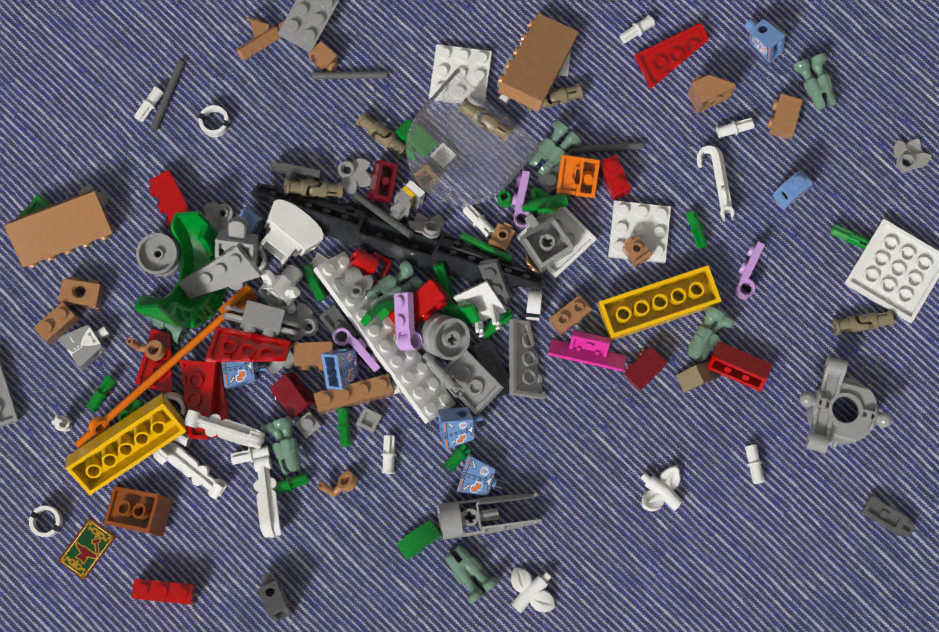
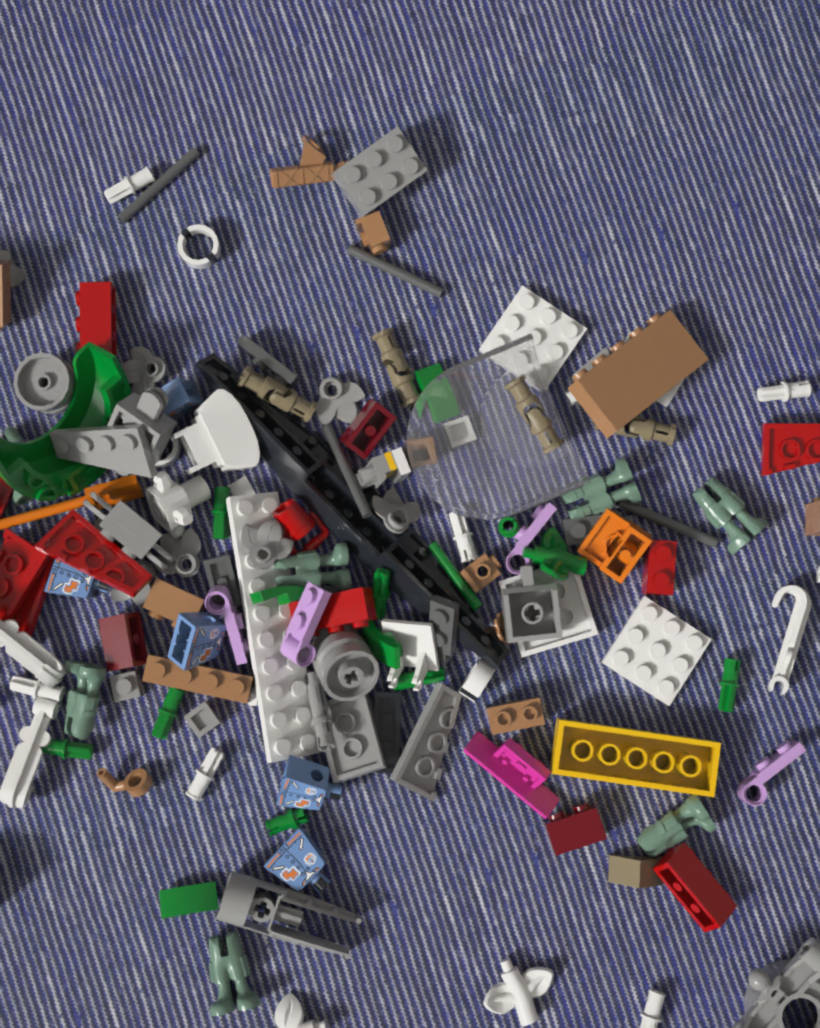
camera: 25 degrees right, 5 degrees up
medium nougat brick [622,236,653,268] -> none
none -> sand green piece [692,477,769,555]

